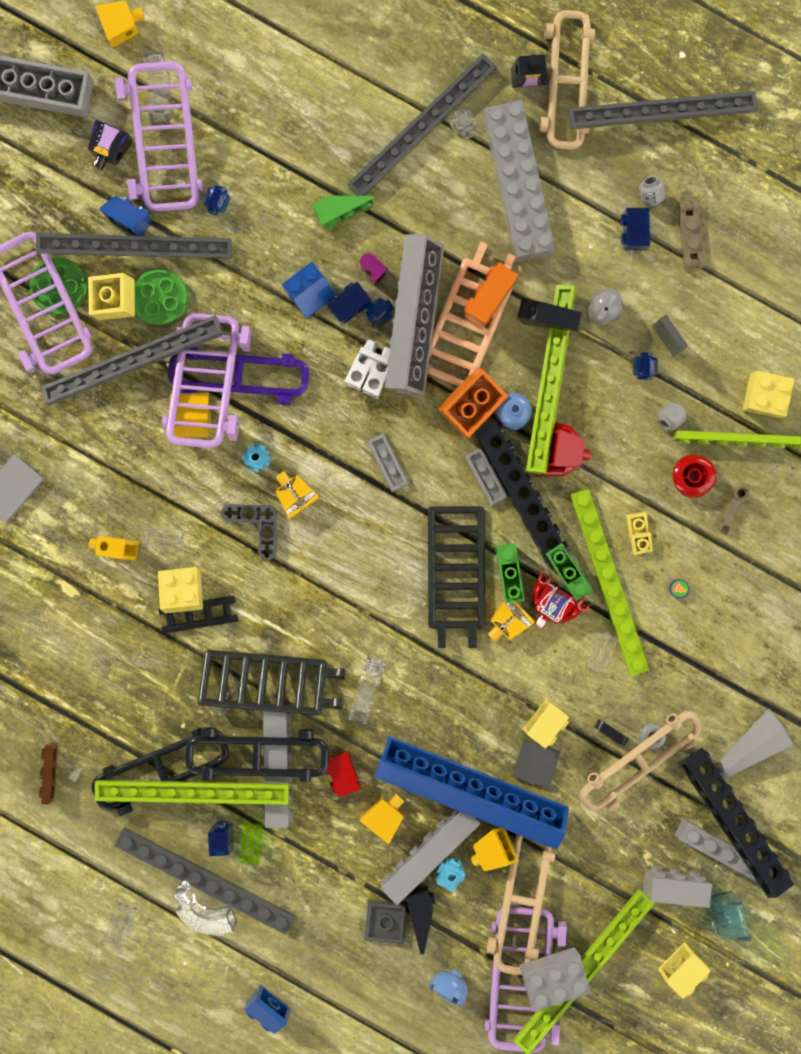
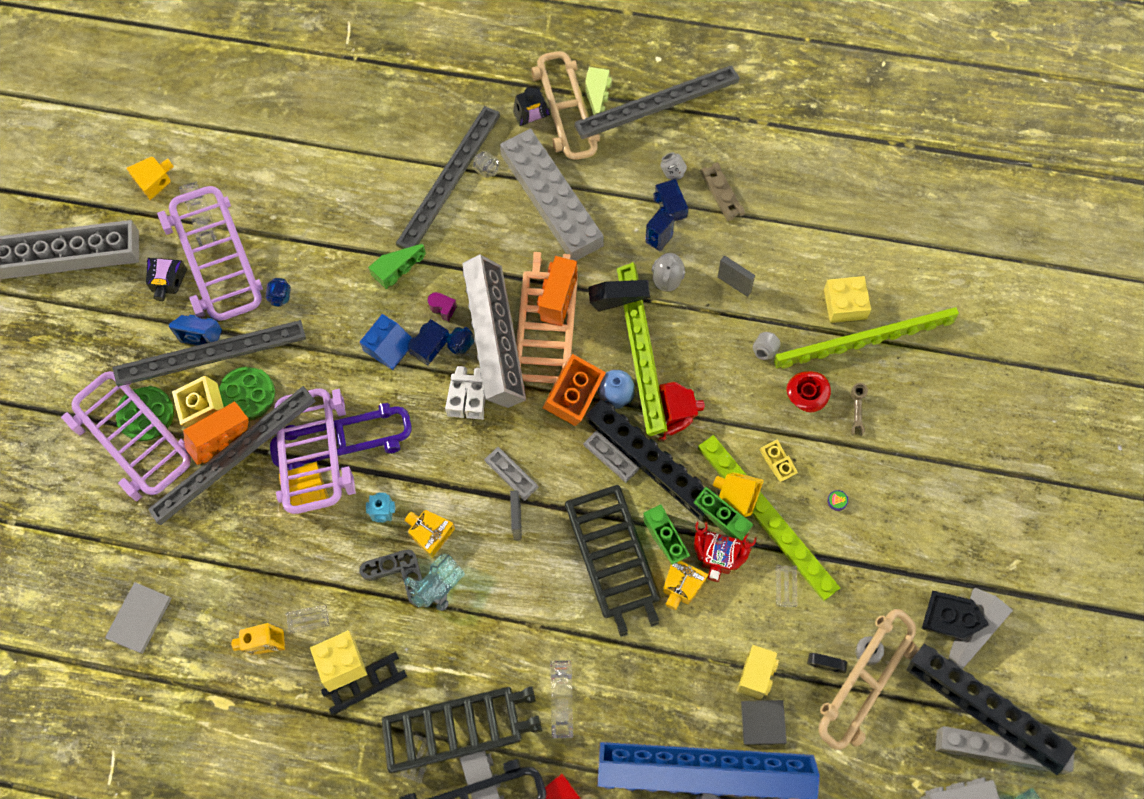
camera: 10 degrees left, 20 degrees down
clear blue head [632,352,658,380] -> none
none -> orange brick [183,402,248,465]
none -> clear light blue piece [405,554,465,611]
none -> dark grey tile [510,490,522,541]
none -> yellowish green slope [585,67,612,115]
none -> clear blue brick [645,209,675,252]
none -> yellow torso [713,473,764,517]
none -> black tile [922,590,989,639]

